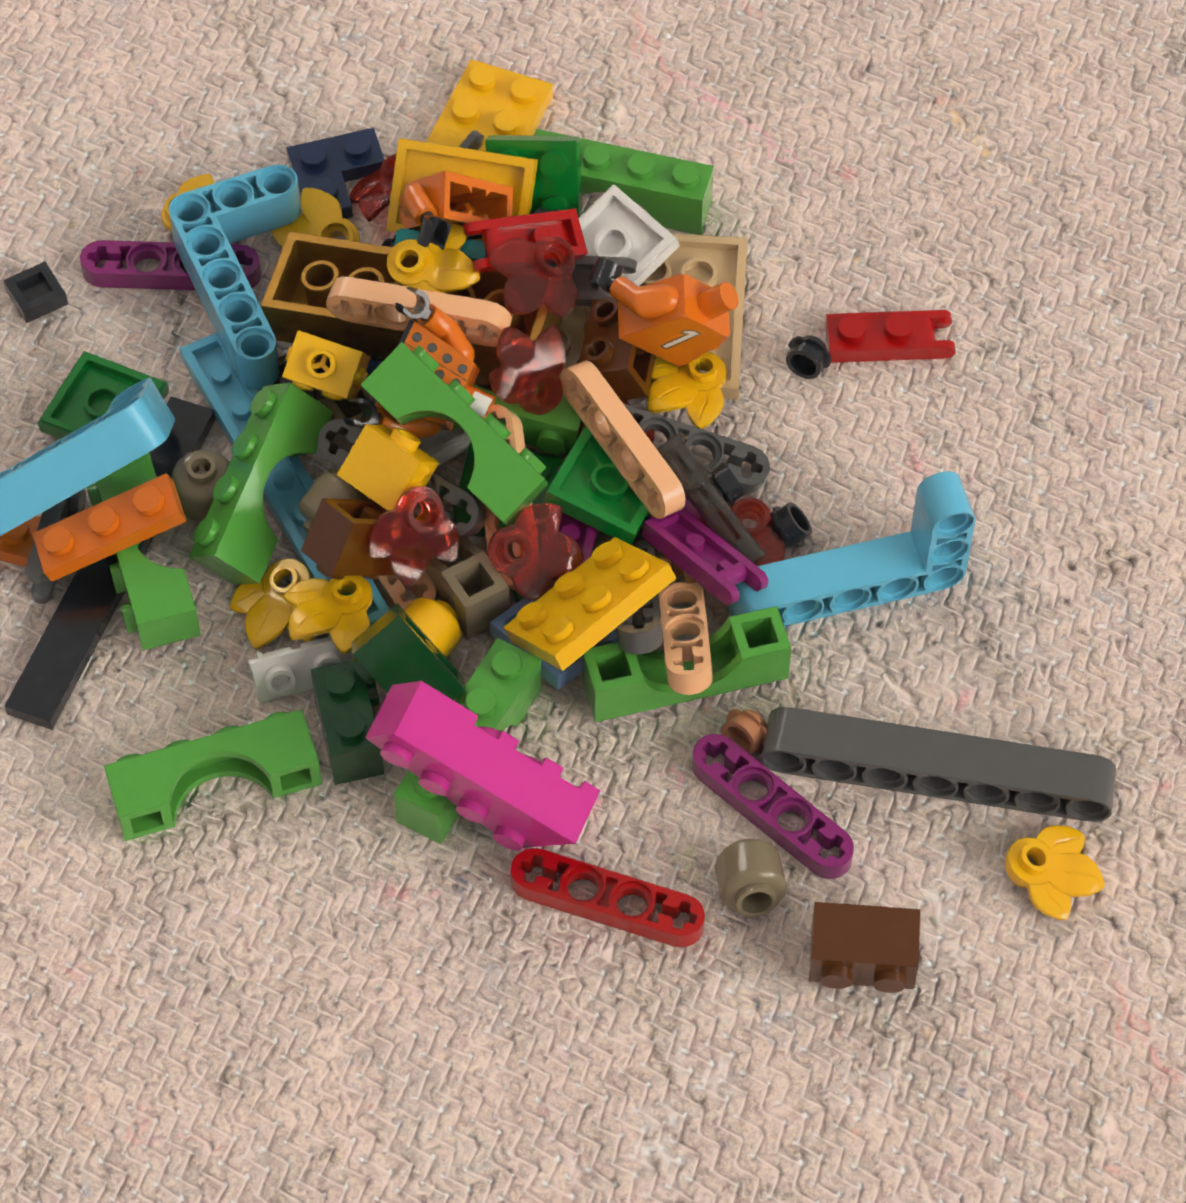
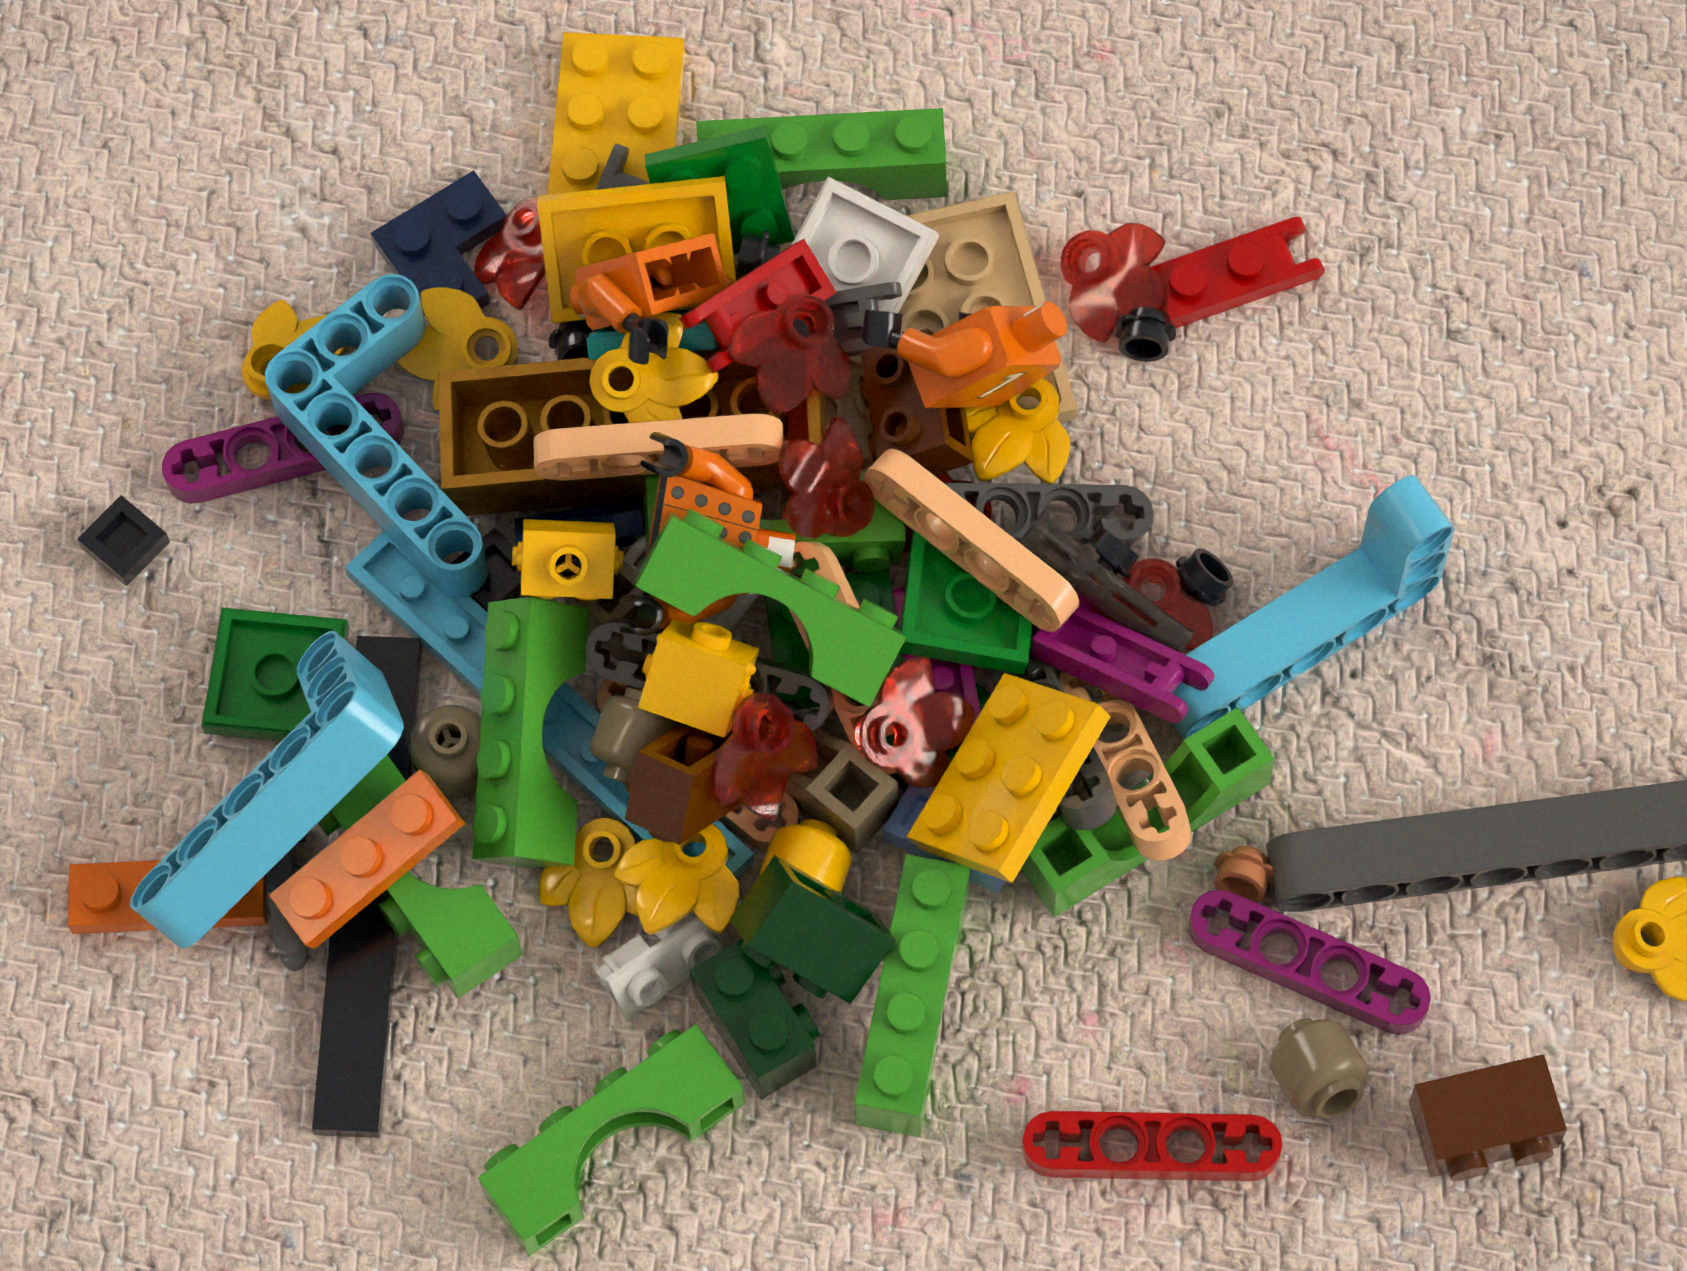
camera: 15 degrees left, 10 degrees up
dark pink wedge [366,681,601,851] -> none
none -> clear red plate [1060,223,1167,343]

